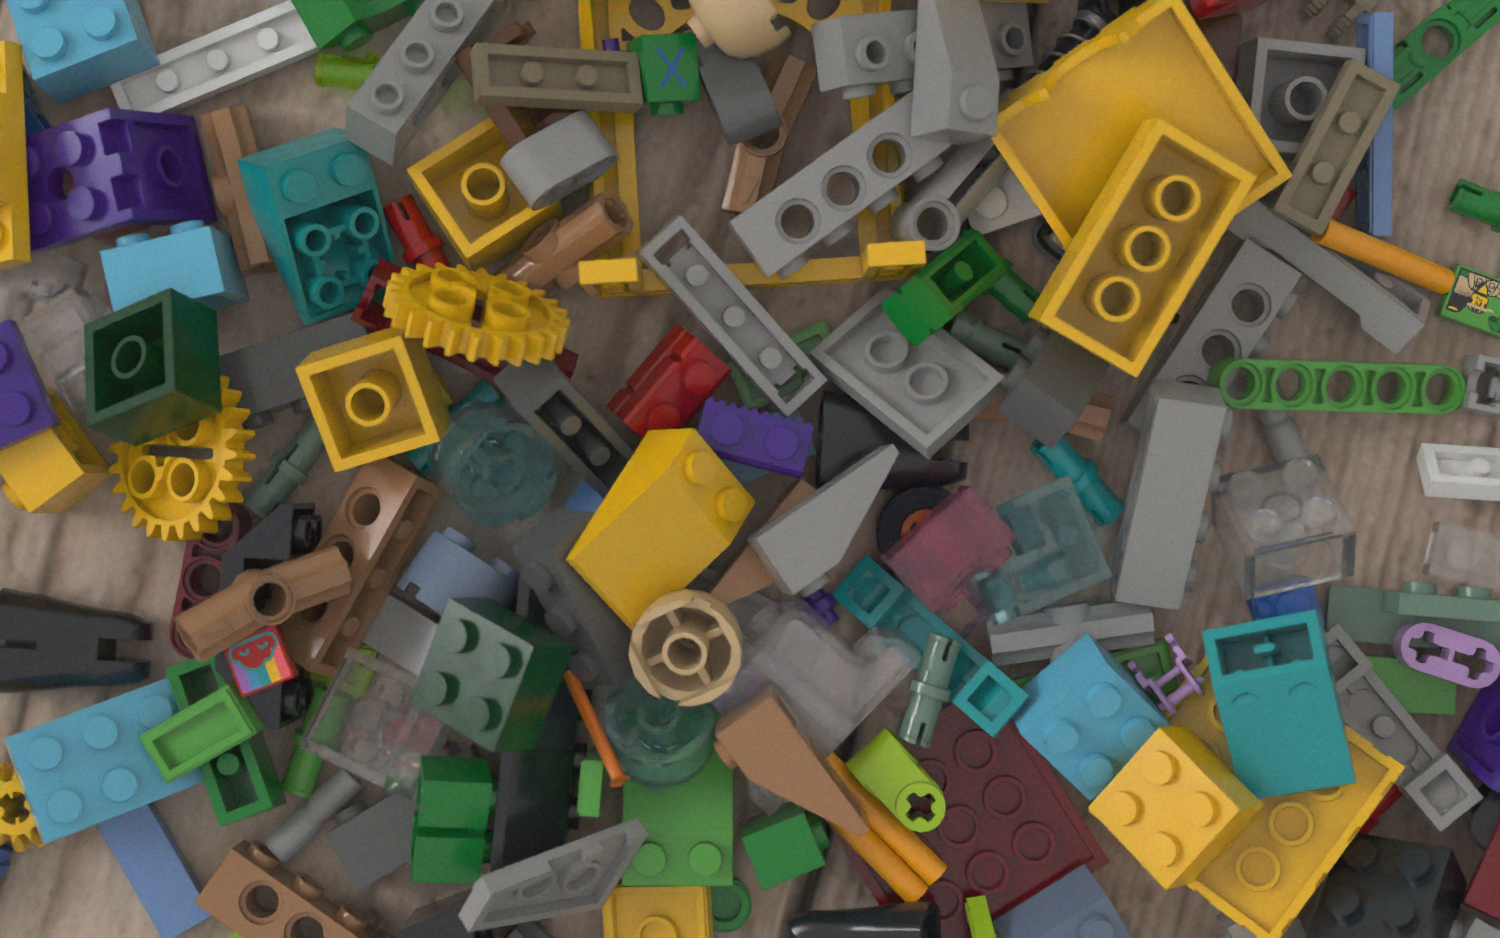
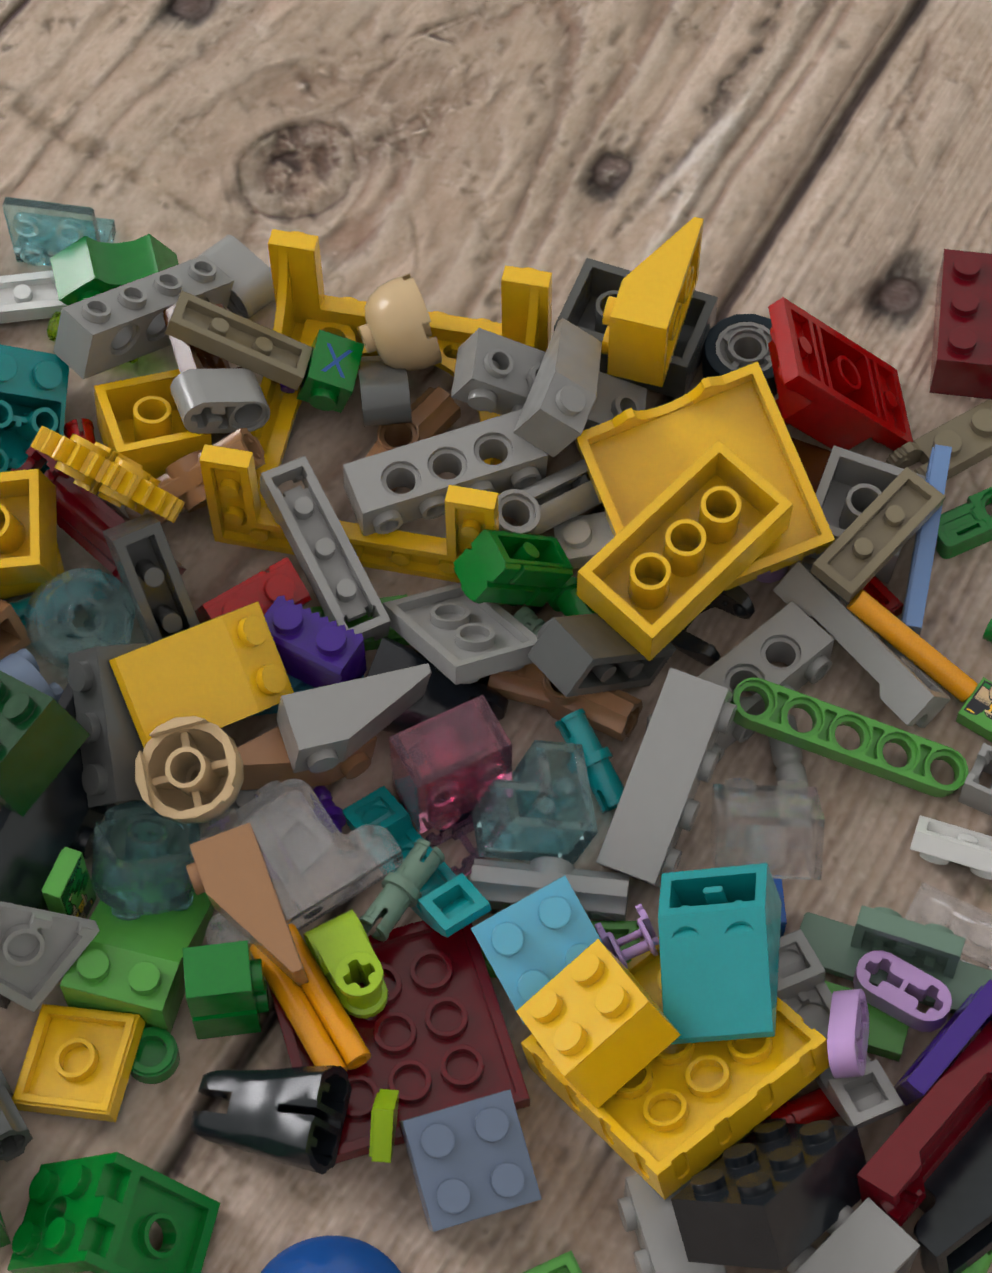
camera: 15 degrees right, 30 degrees down
orange piece [562,670,630,788] -> none
none -> lavender beam [827,988,869,1079]

